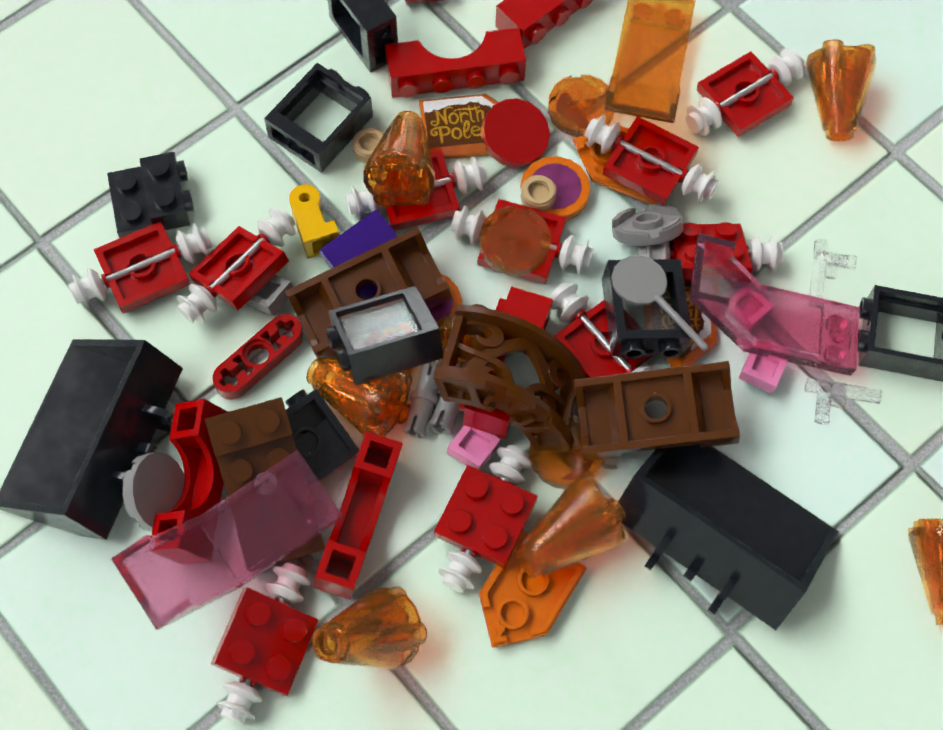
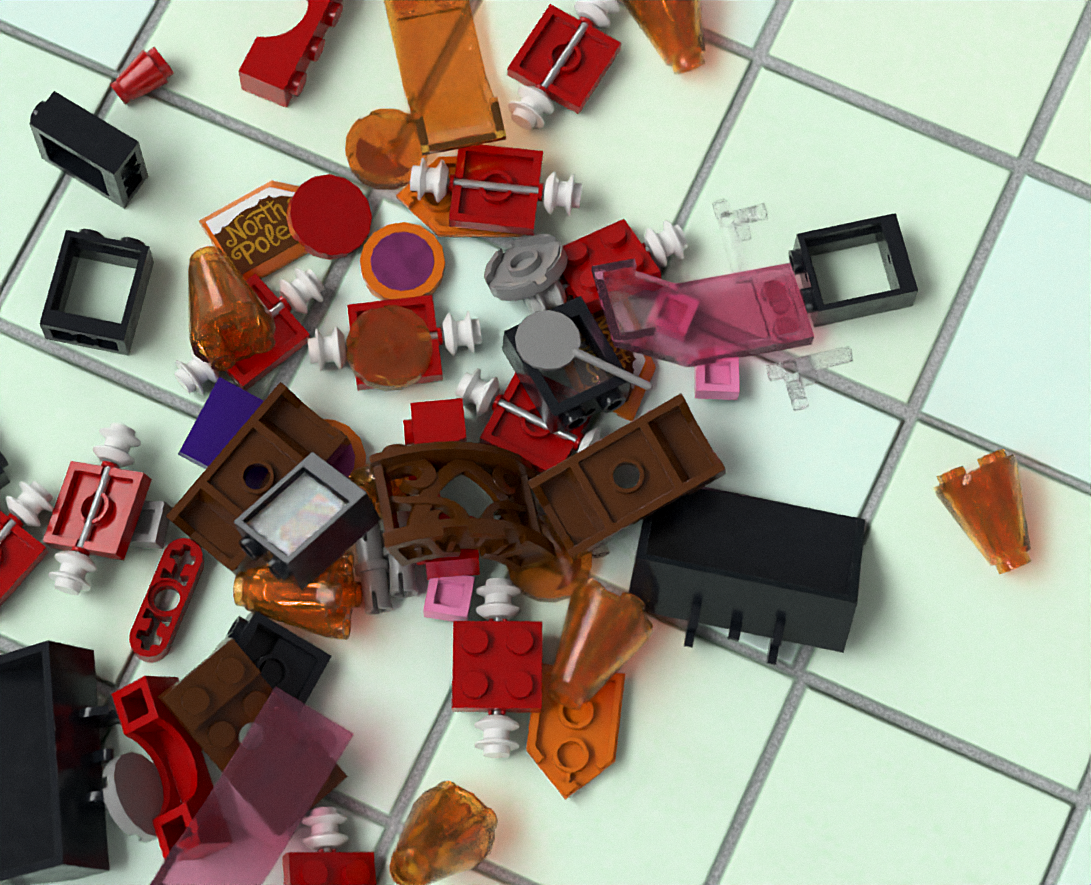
camera: 25 degrees left, 5 degrees up
yellow leg [289,184,339,258] -> none
red arch [313,431,403,600] -> none
tan tile [352,128,387,164] -> none
red arch [385,27,526,98] -> none
tan tile [520,175,556,211] -> none

